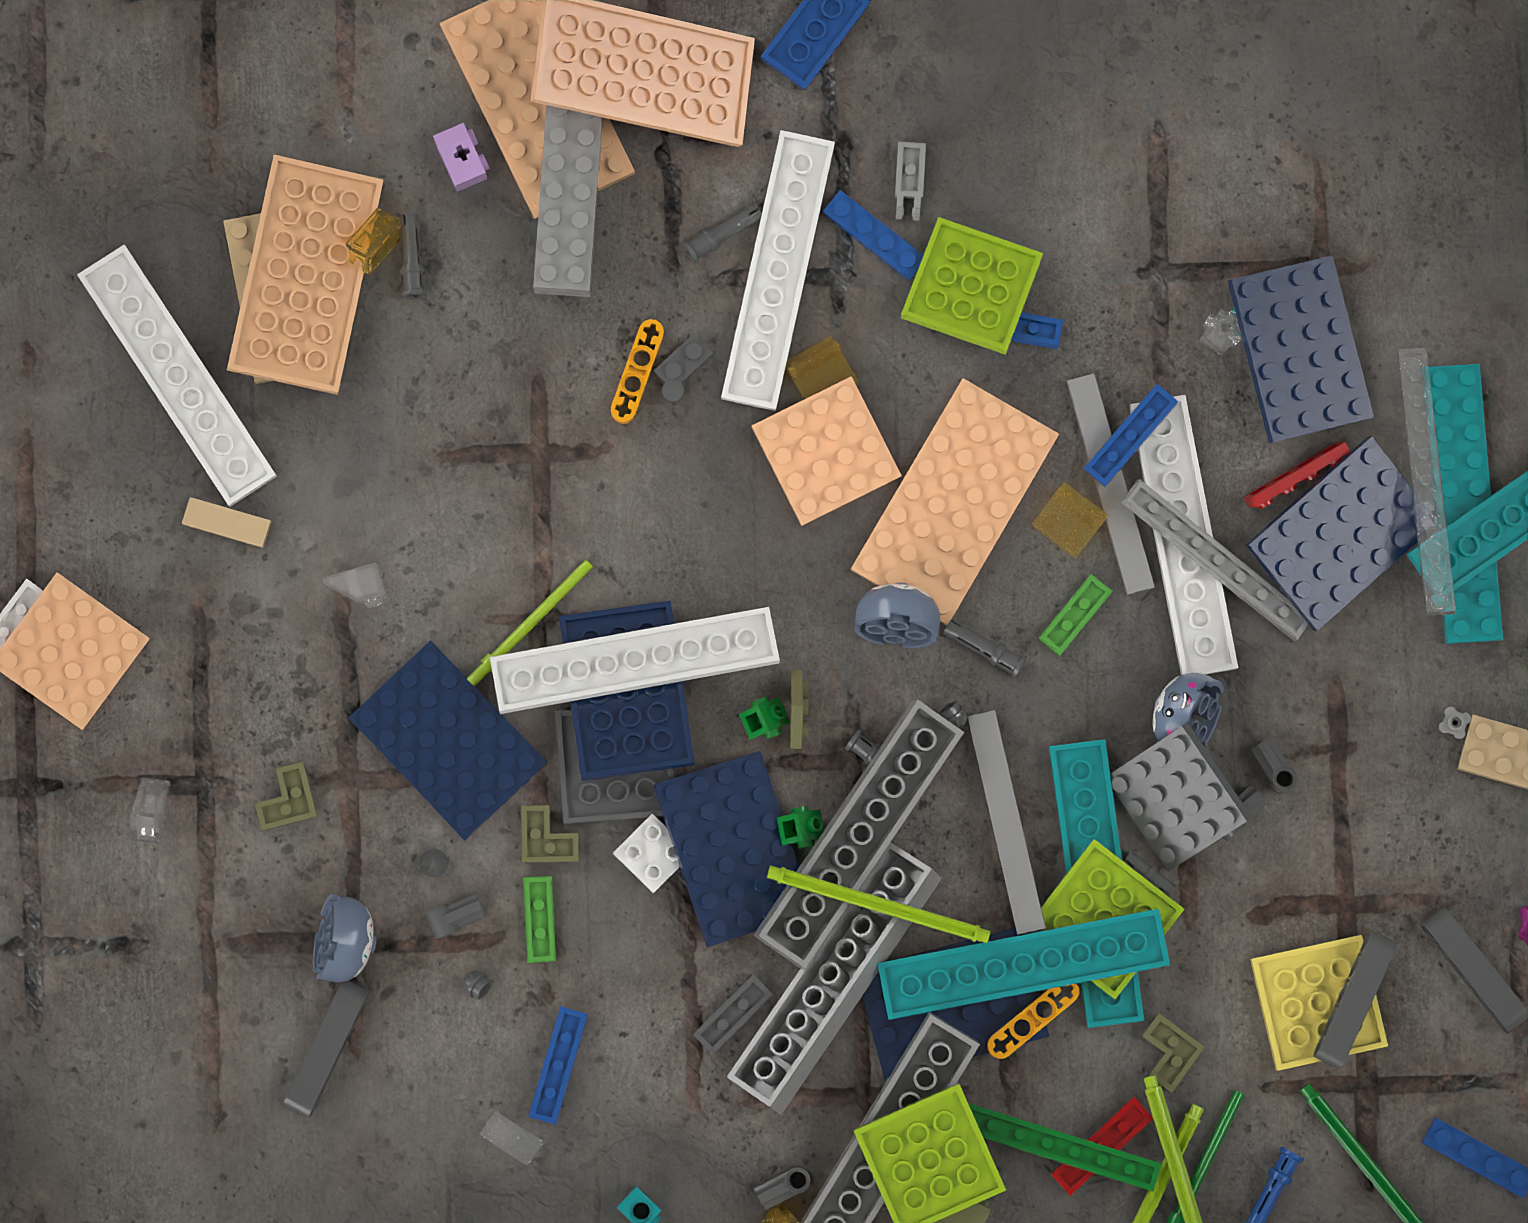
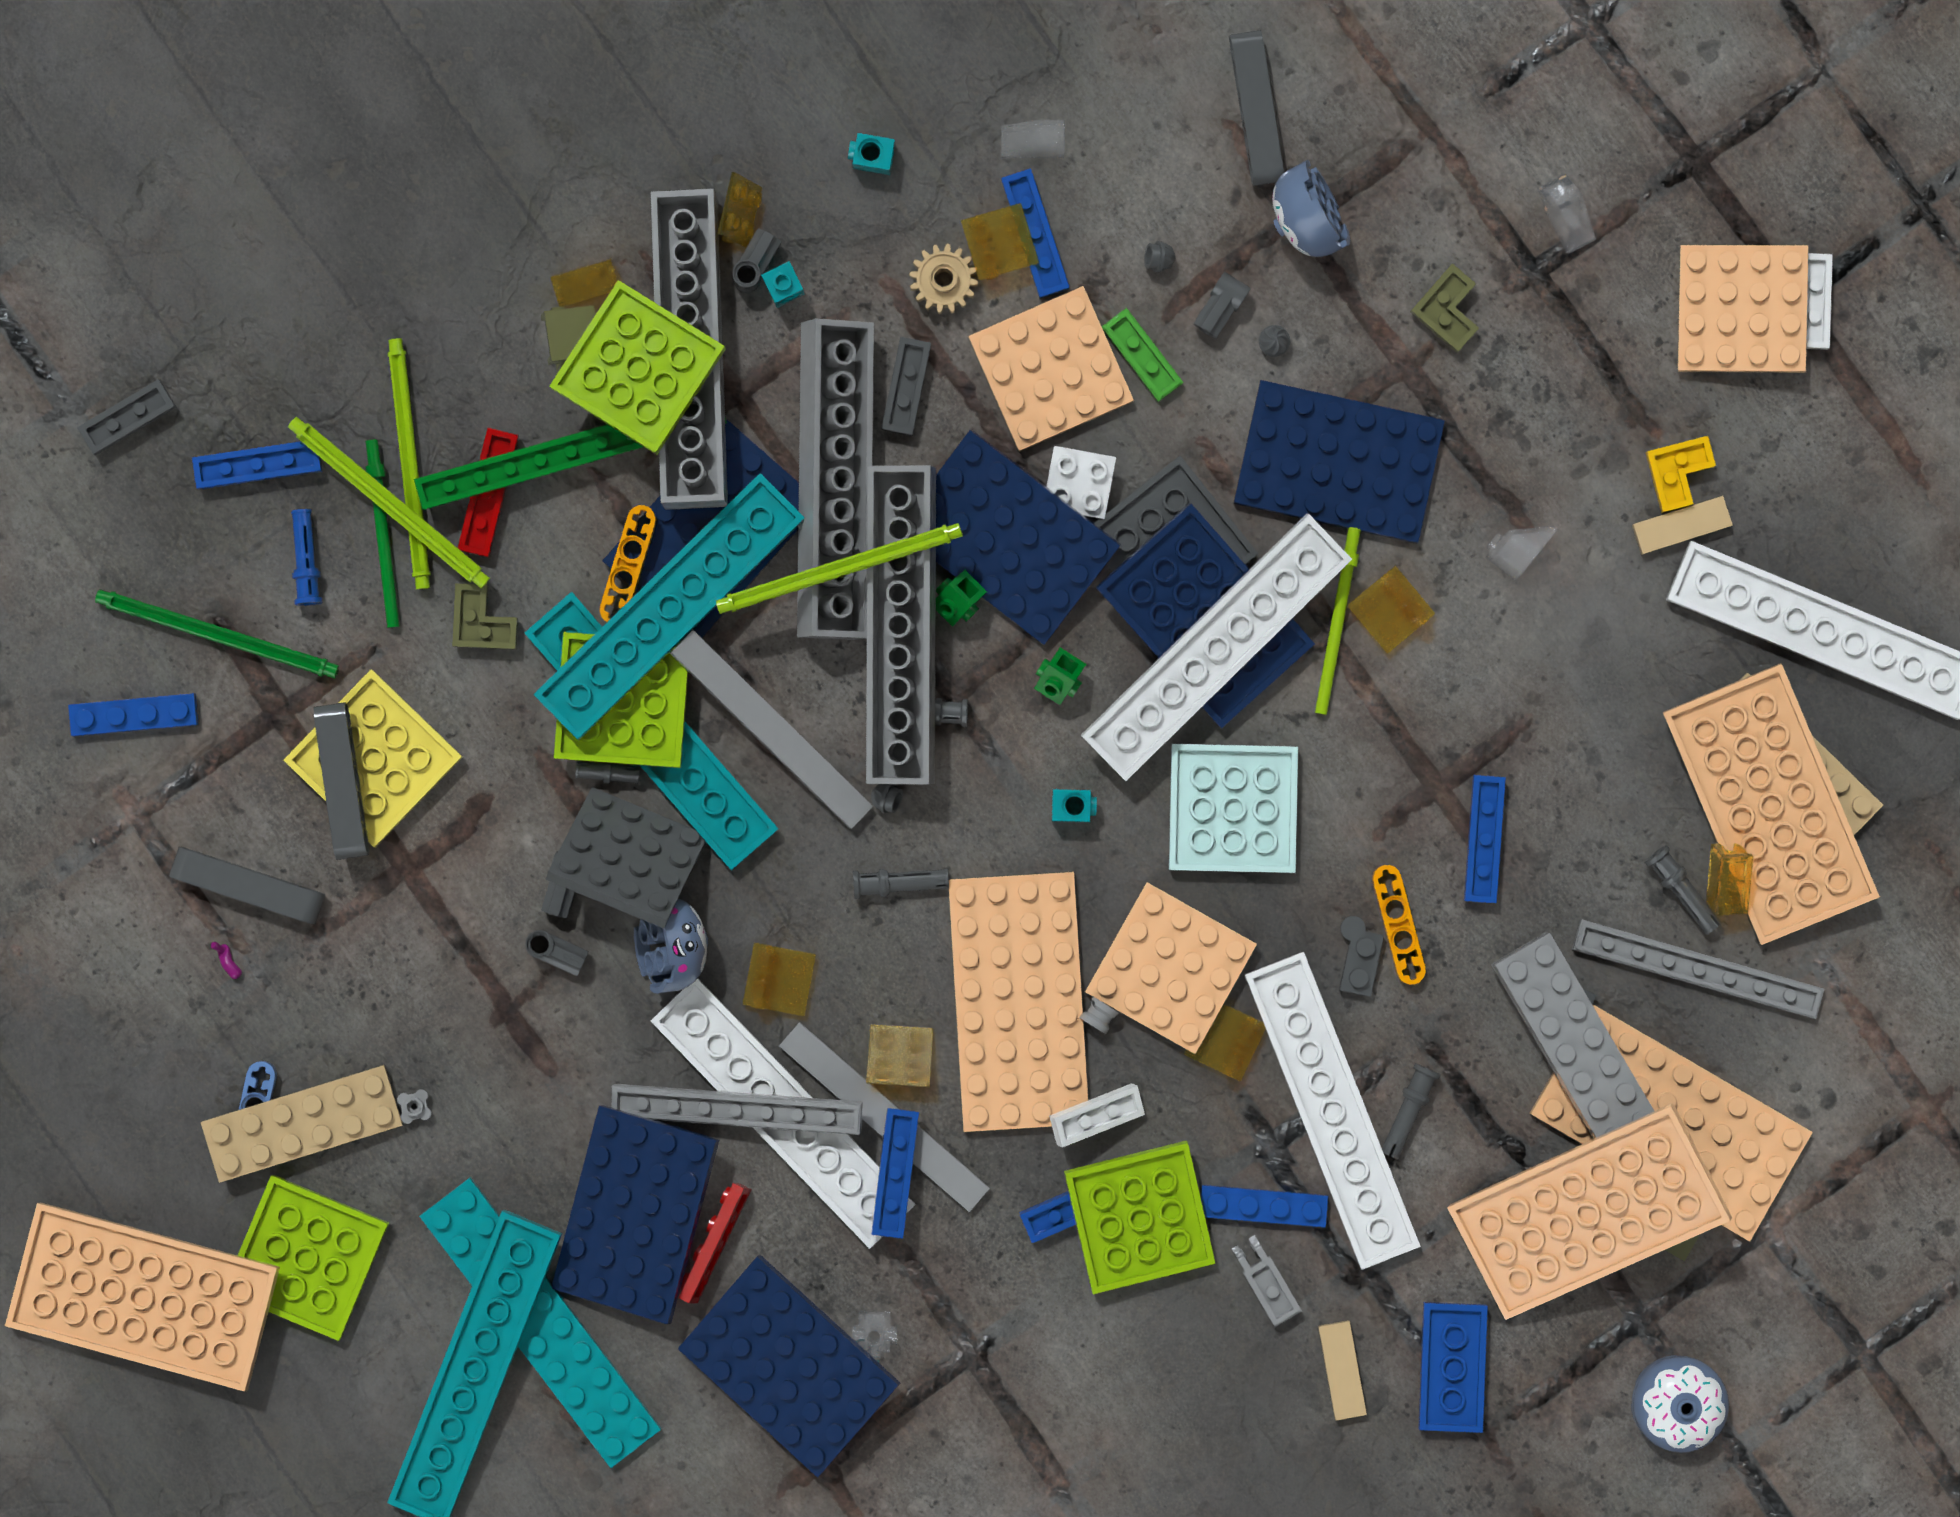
camera: 155 degrees right, 5 degrees up
lavender brick [433,123,489,192] -> none
olive plate [521,805,579,863] -> none
olive plate [790,669,809,749] -> none
sand blue cylinder [854,583,940,648] -> none
bright green tile [1038,574,1113,657] -> none
clear plate [1397,348,1456,616] -> none
none -> clear yellow hinge [742,943,816,1016]
none -> teal brick [761,261,805,308]
none -> tan gear [909,244,978,314]
none -> clear yellow hinge [961,203,1039,281]
none -> light nougat plate [968,286,1134,452]
none -> white plate [1049,1083,1145,1147]
none -> teal brick [1052,789,1097,822]
none -> light grey wheel [1079,996,1119,1034]
none -> light aqua plate [1169,744,1298,873]
none -> tan tile [1318,1320,1367,1420]
none -> clear yellow hinge [1347,565,1435,654]
none -> blue plate [1464,775,1506,903]
none -> light grey tile [1572,919,1825,1019]
none -> yellow plate [1645,436,1716,513]

